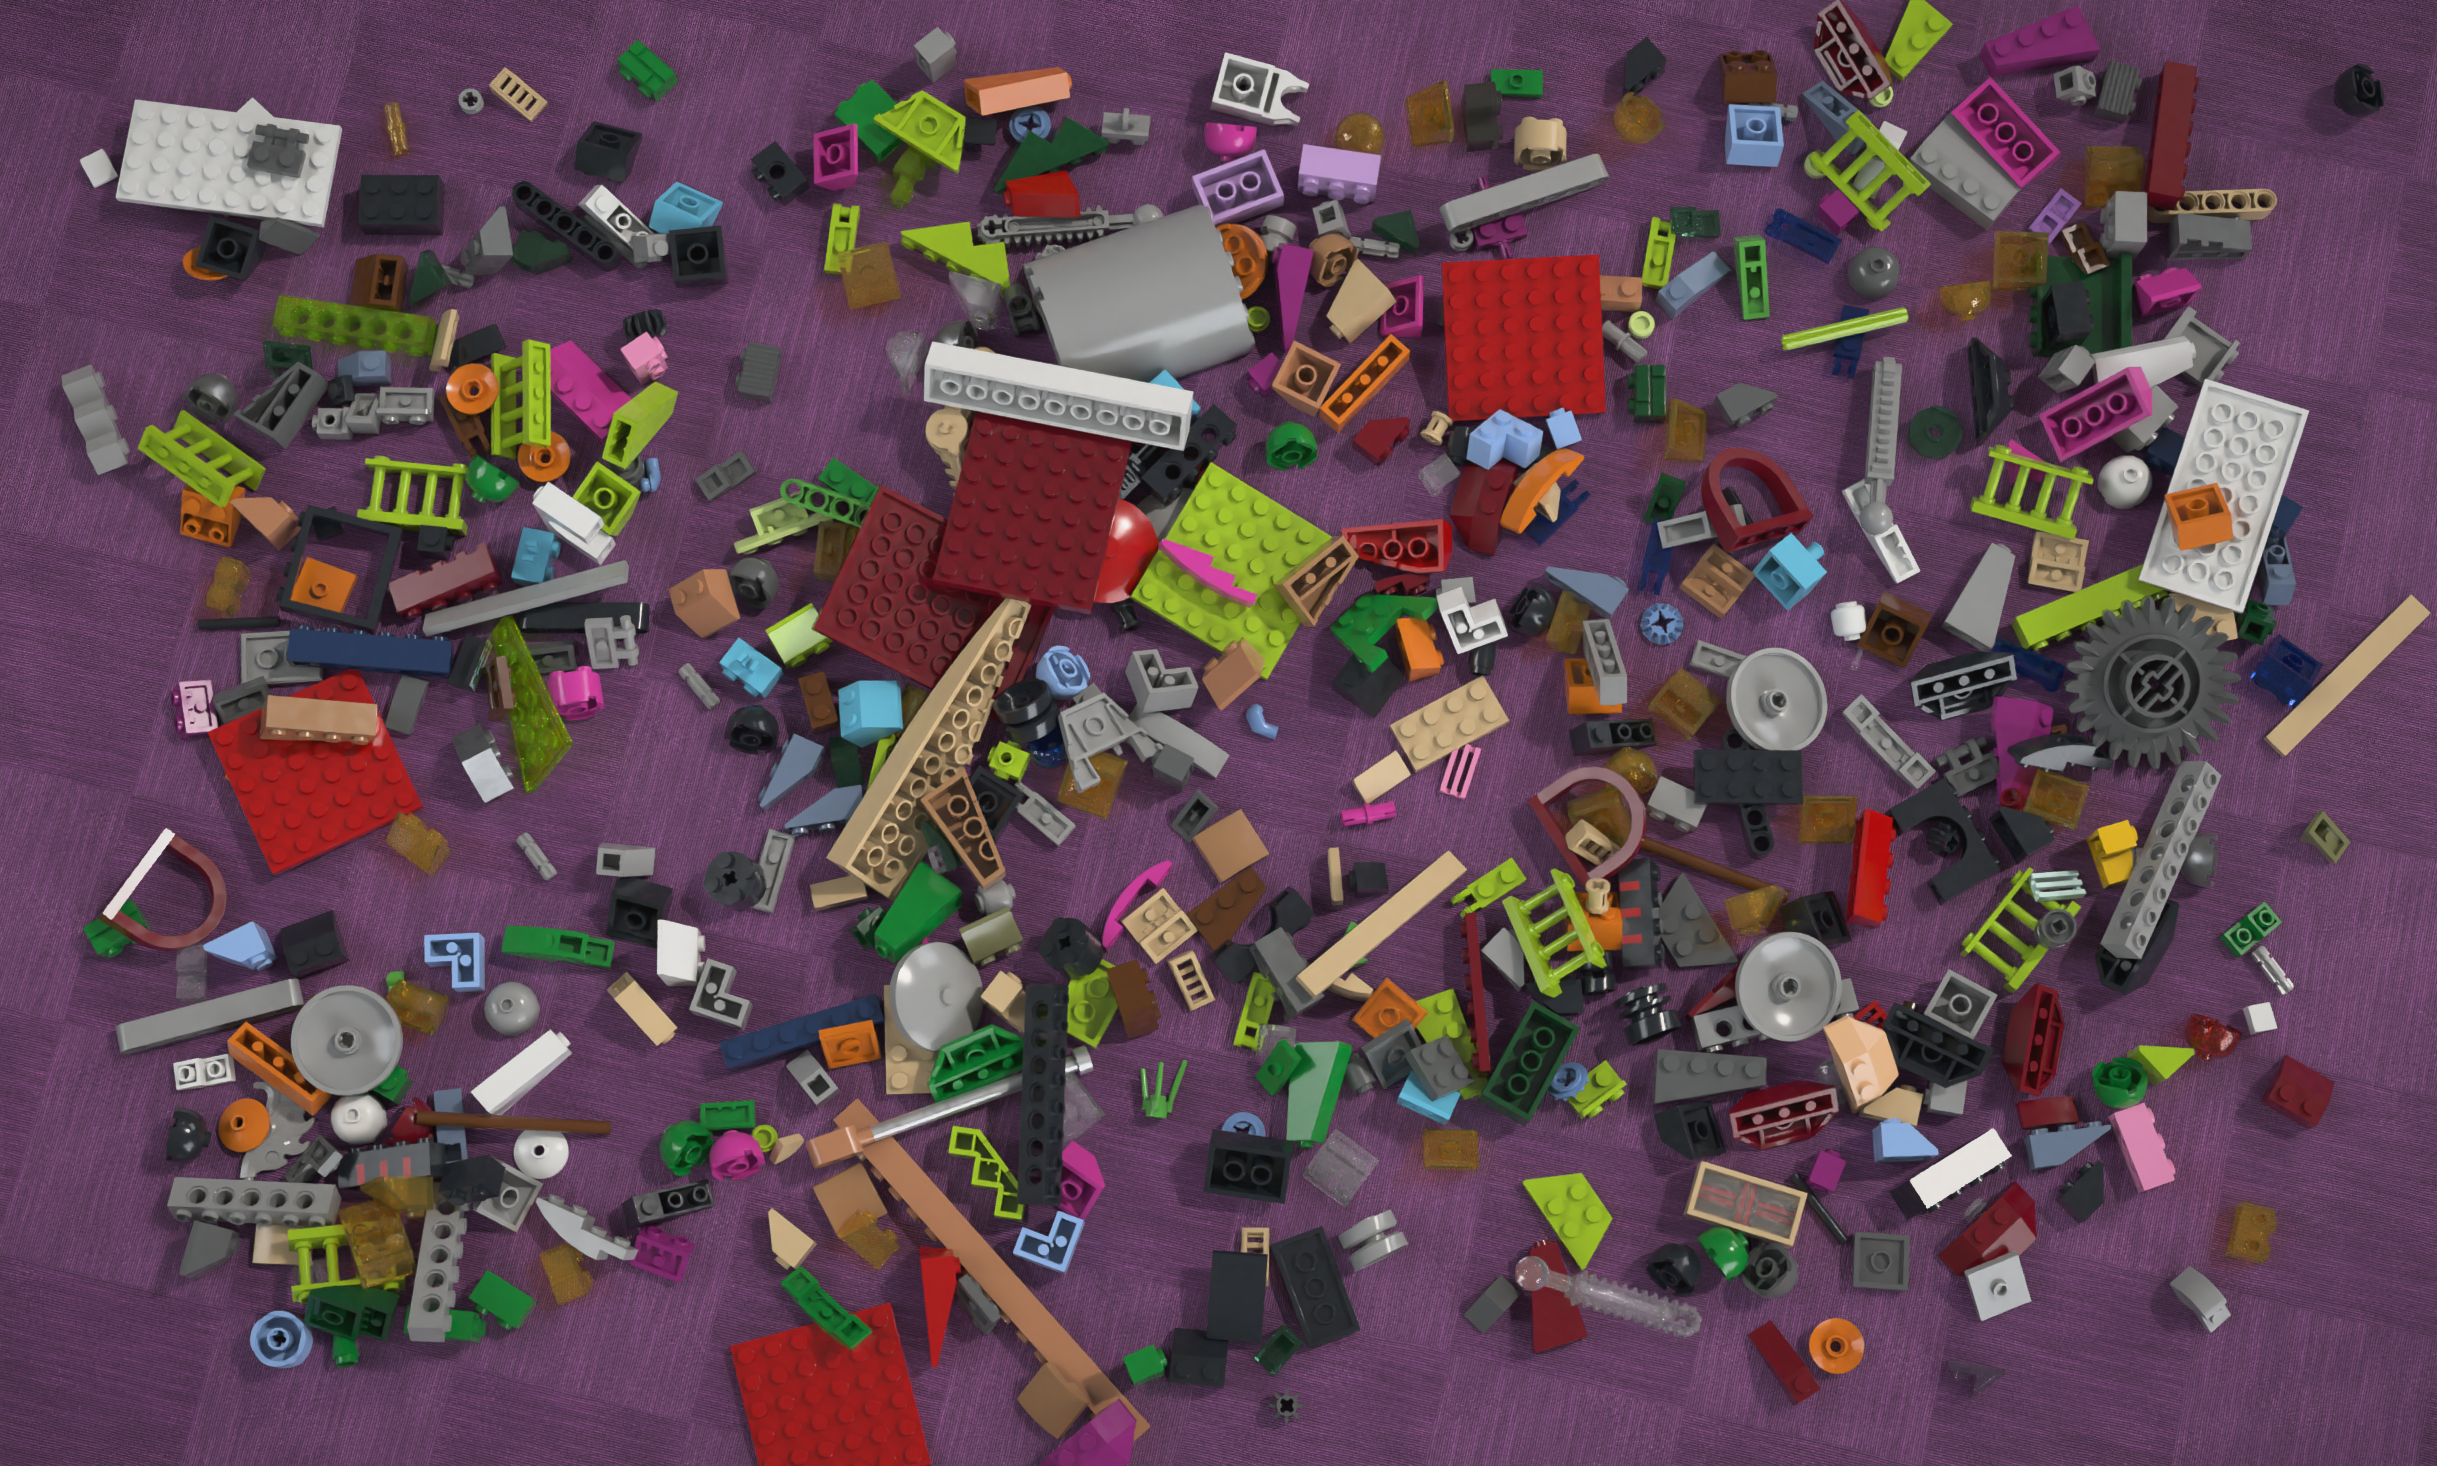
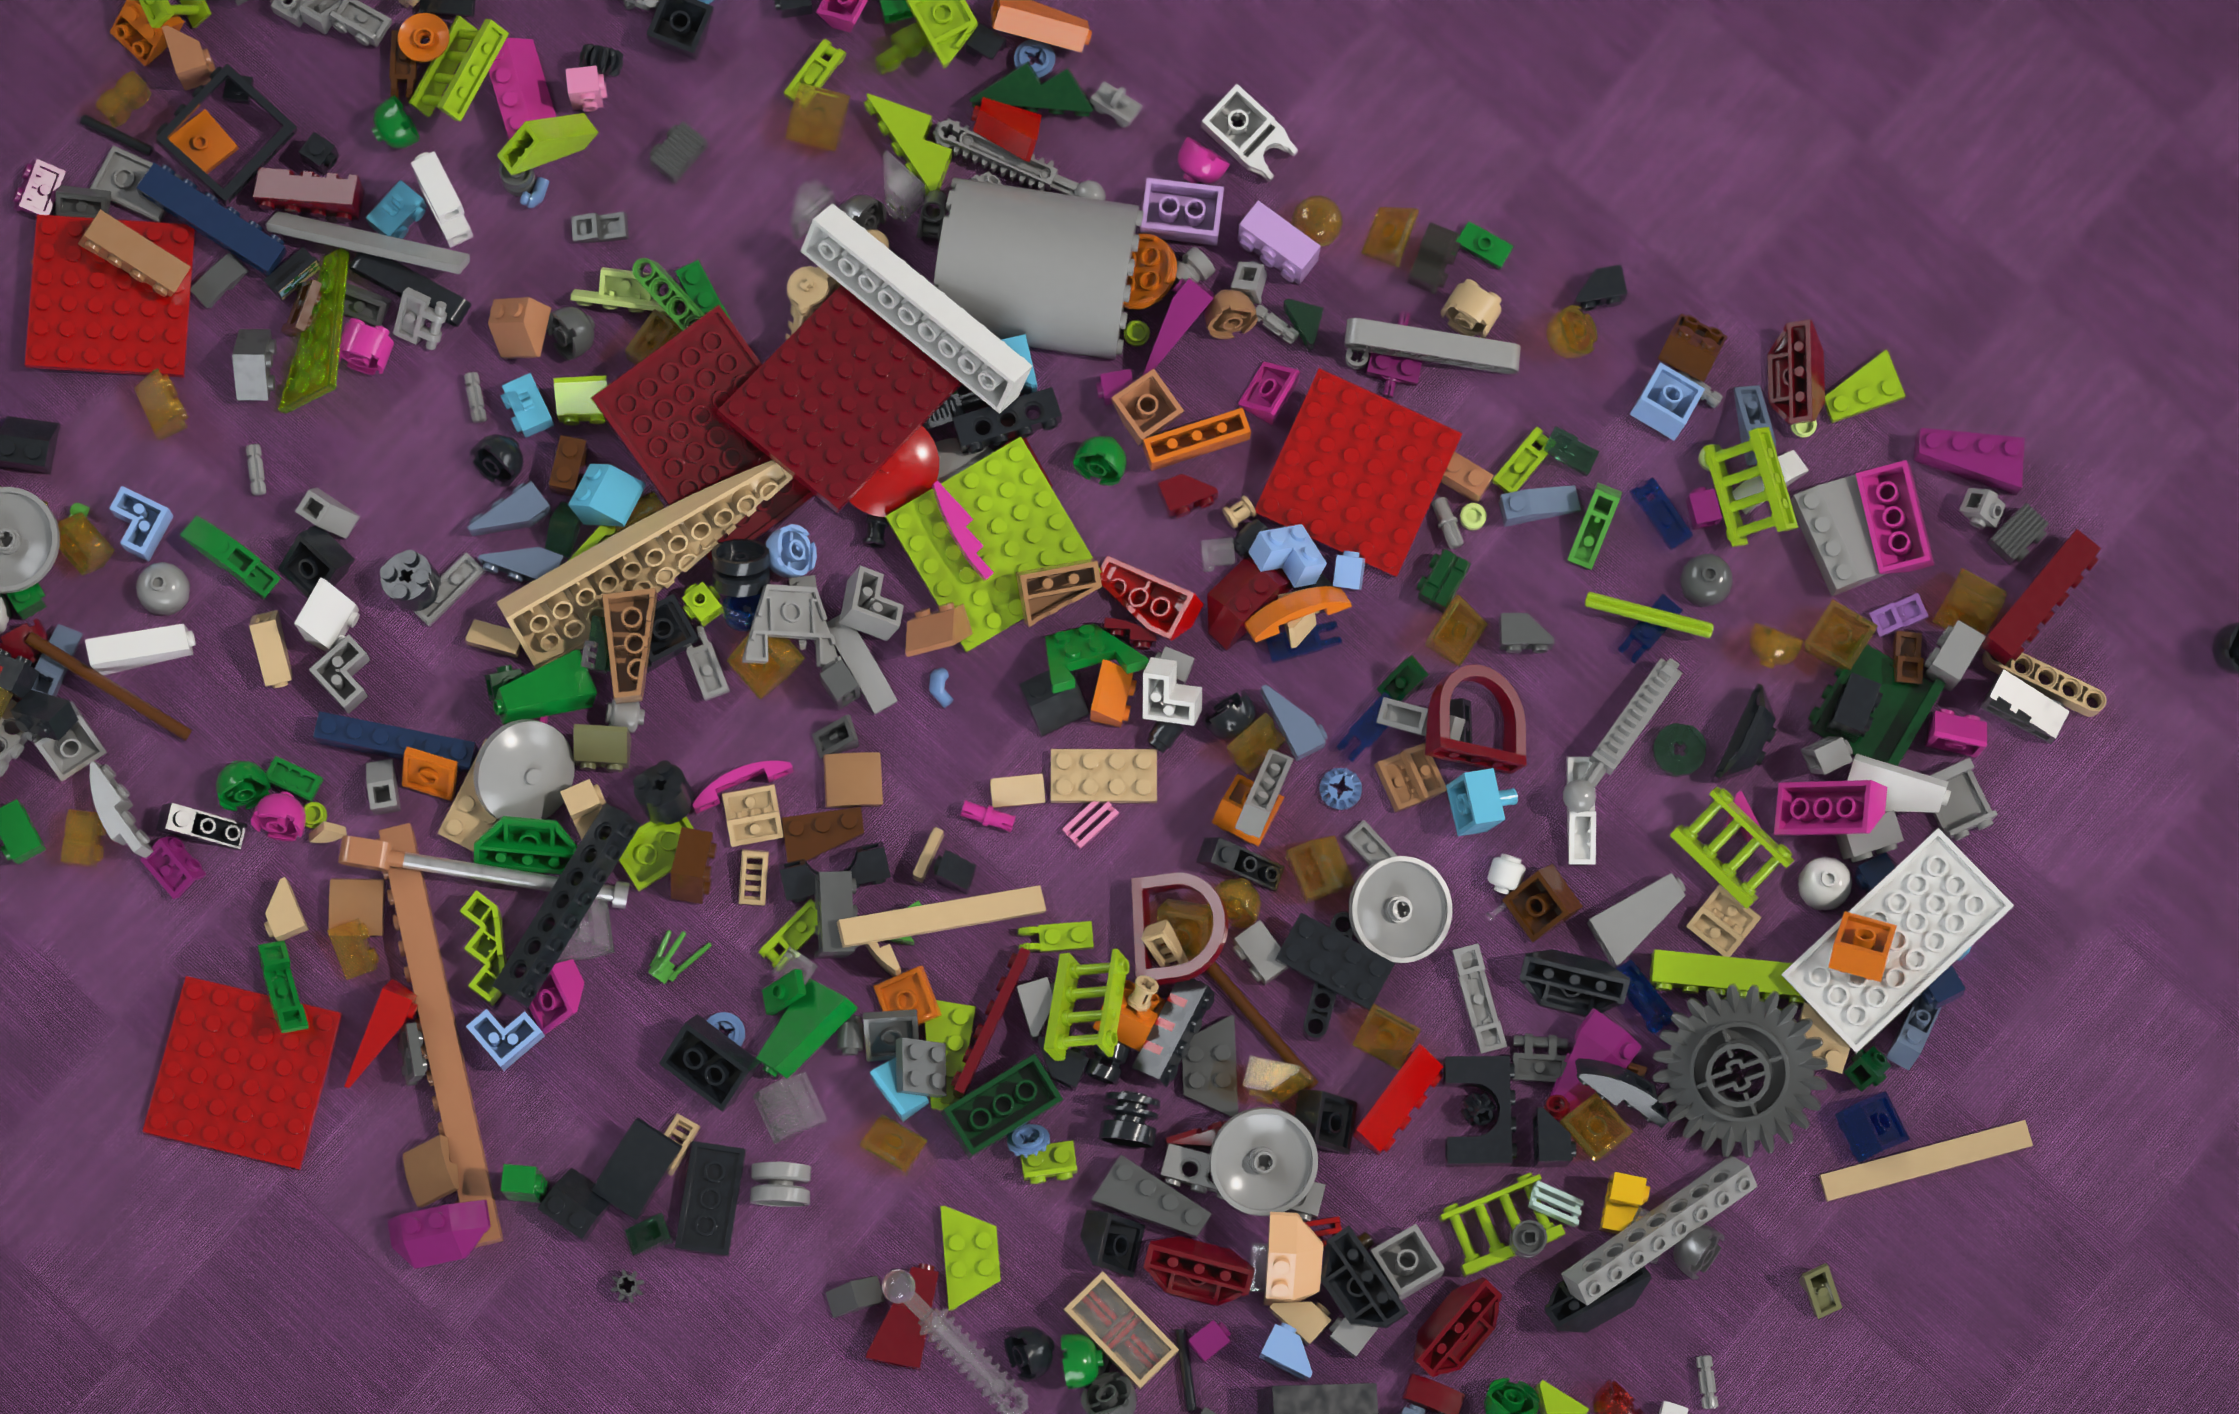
camera: 25 degrees right, 0 degrees up
lime fence [357,456,468,536] -> none
white dish [514,1130,569,1179] -> none
orange dish [518,432,571,483] -> none
lime slope [572,461,641,536] -> none
tan slope [1327,259,1397,343] -> none
green slope [2219,901,2282,958] -> none

